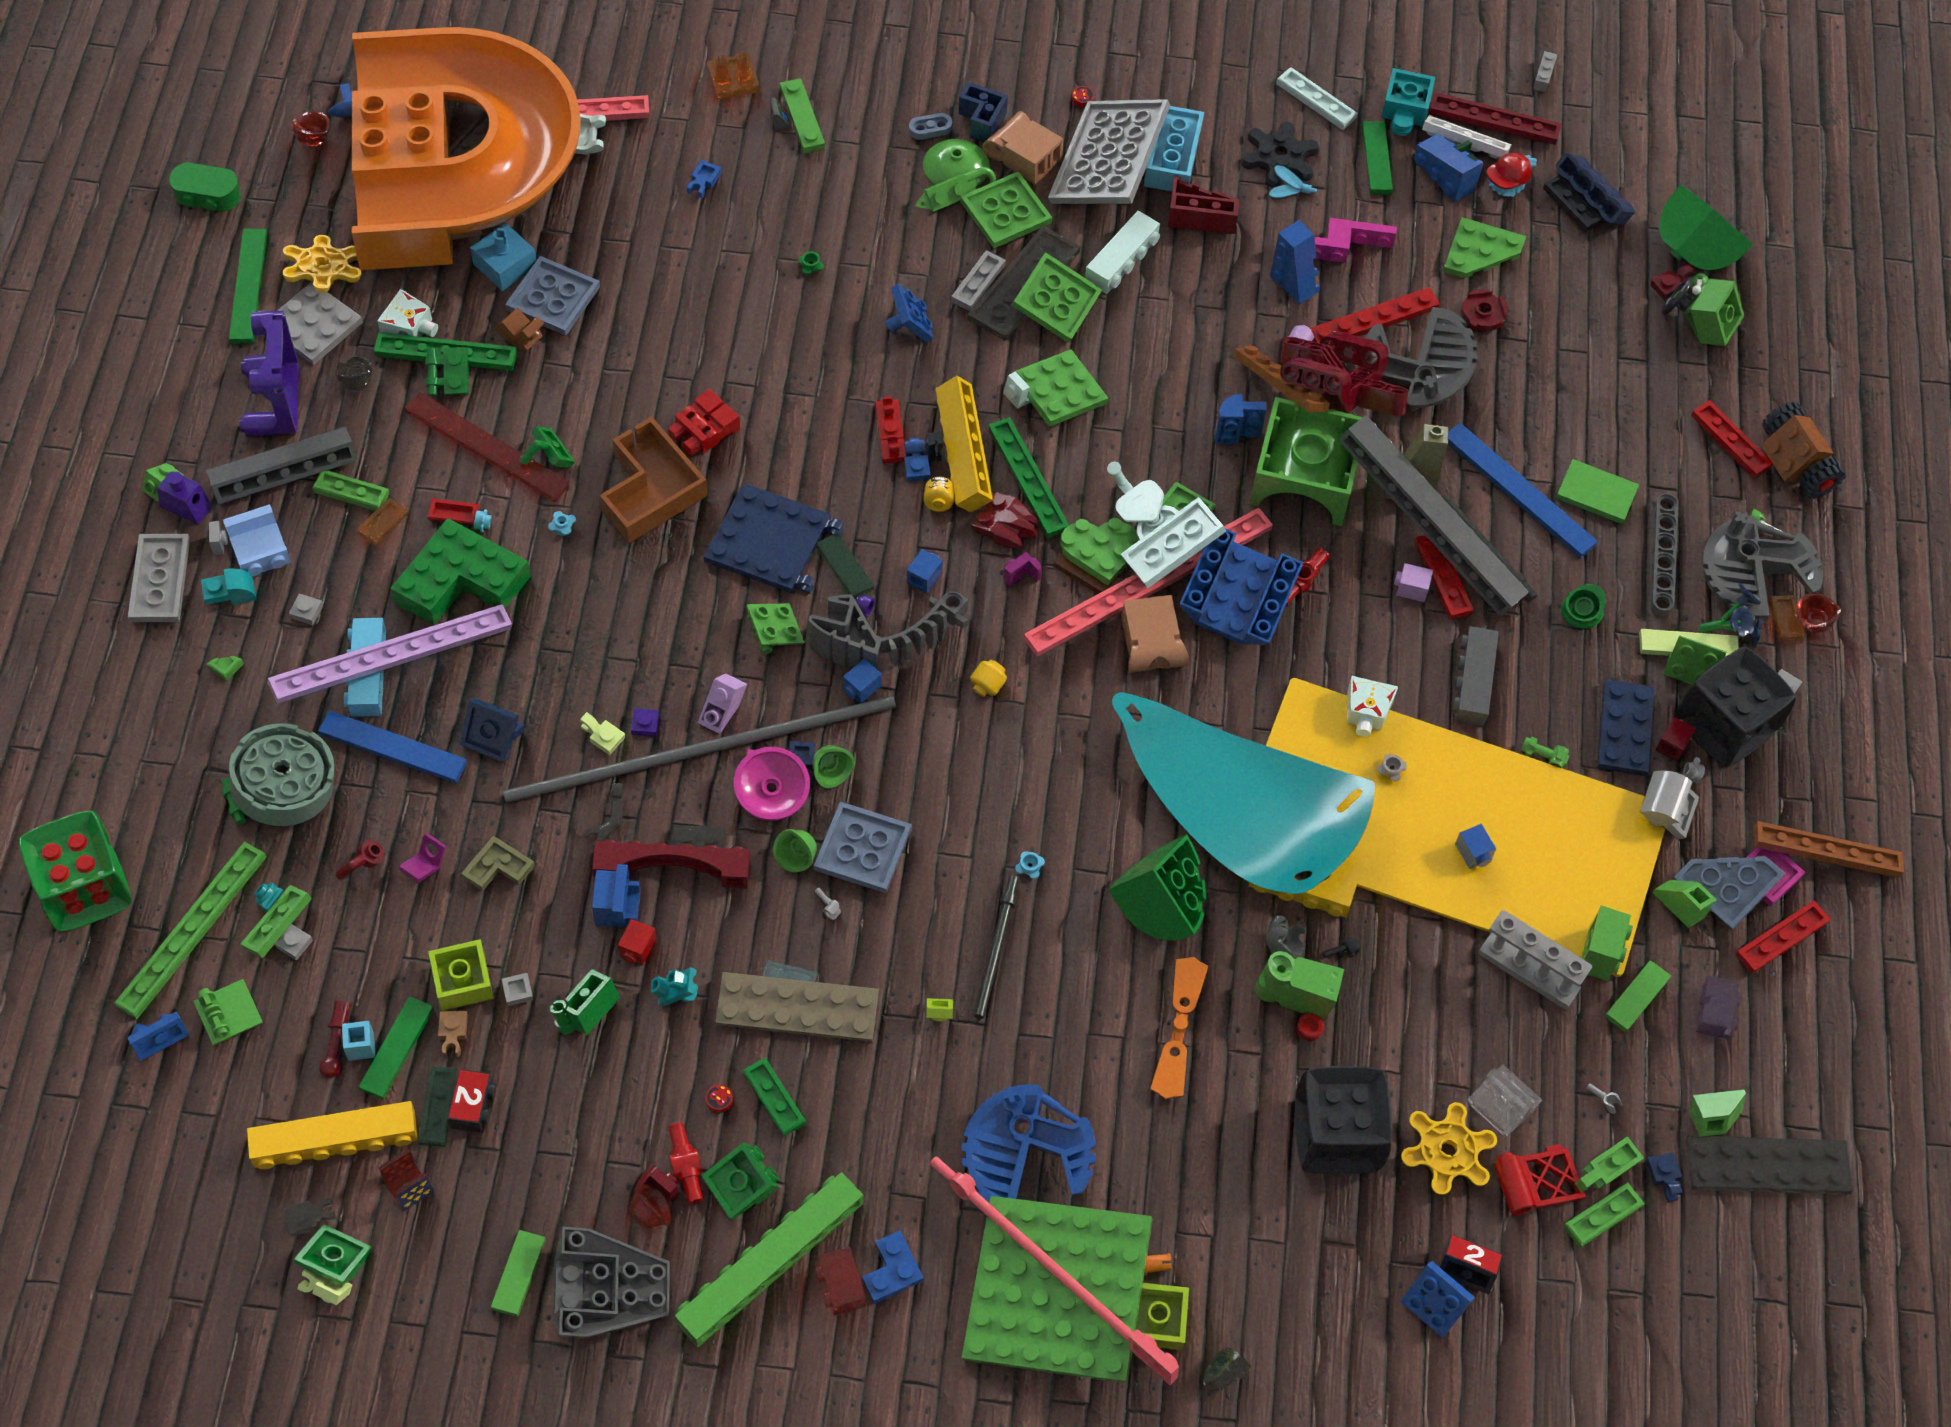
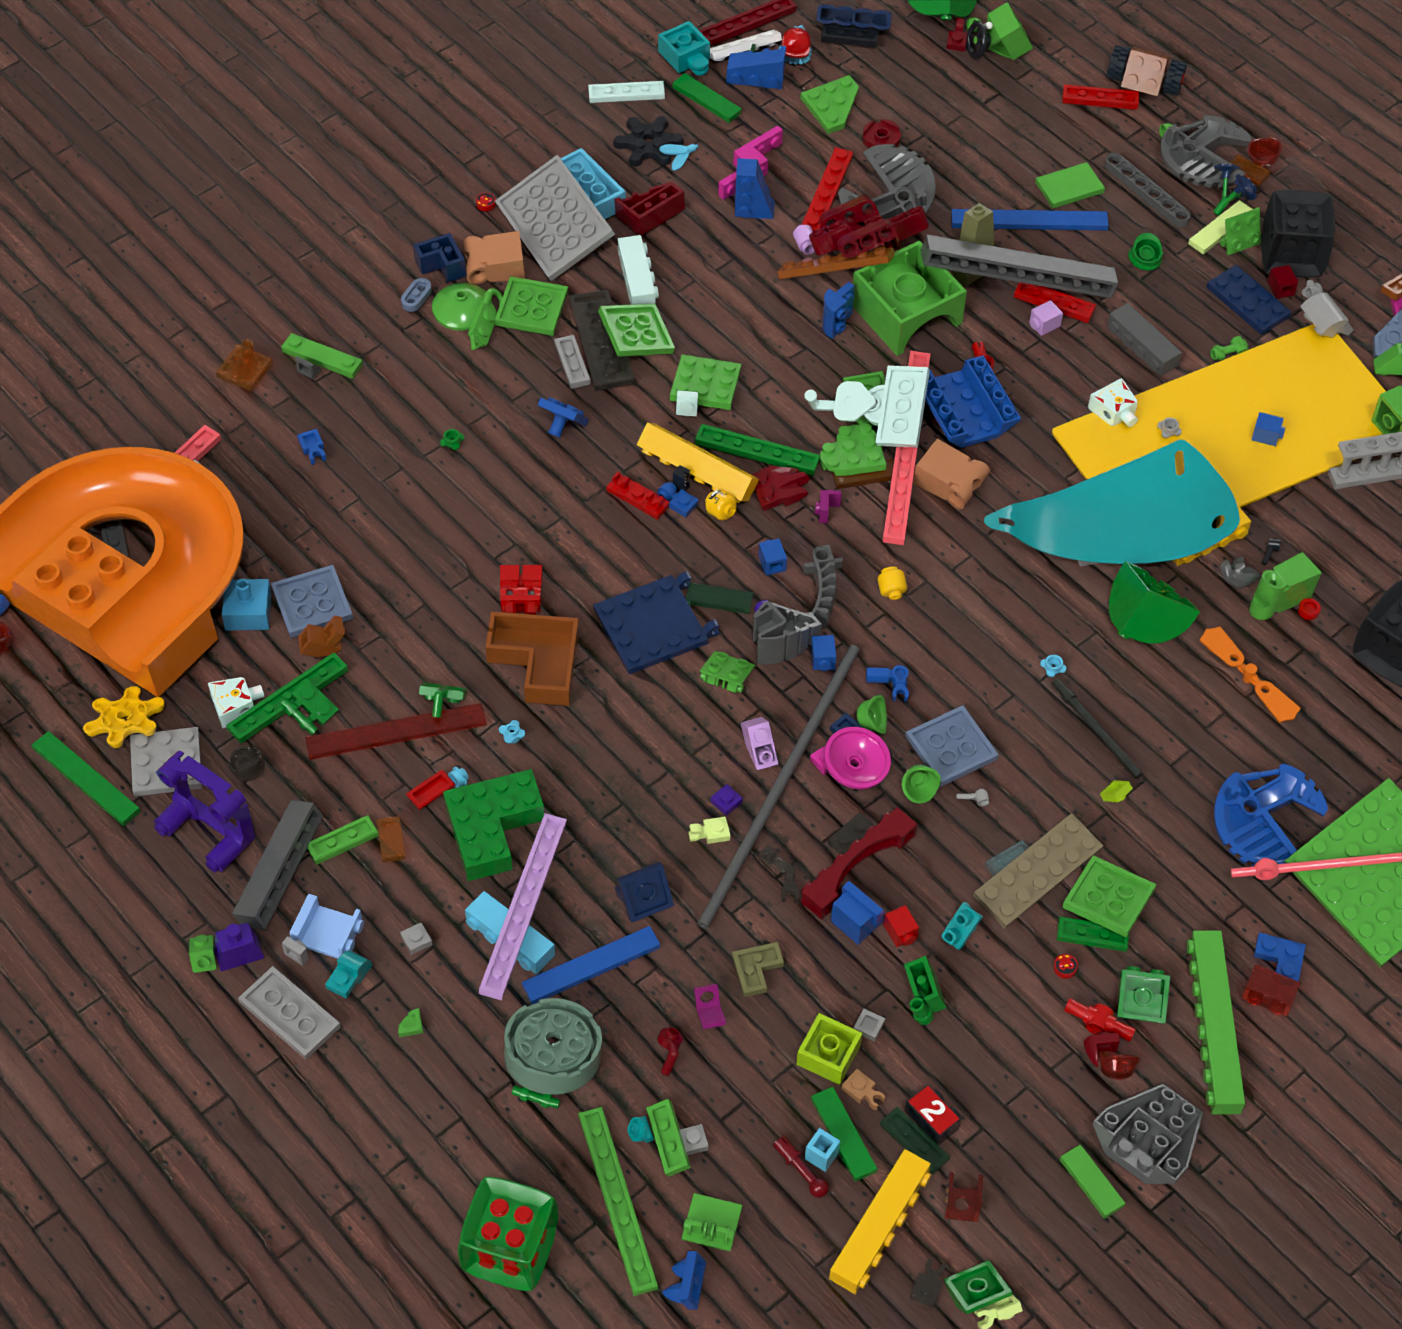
camera: 45 degrees left, 5 degrees down
none -> blue bar [866,665,909,701]
none -> bright green plate [1063,855,1156,938]

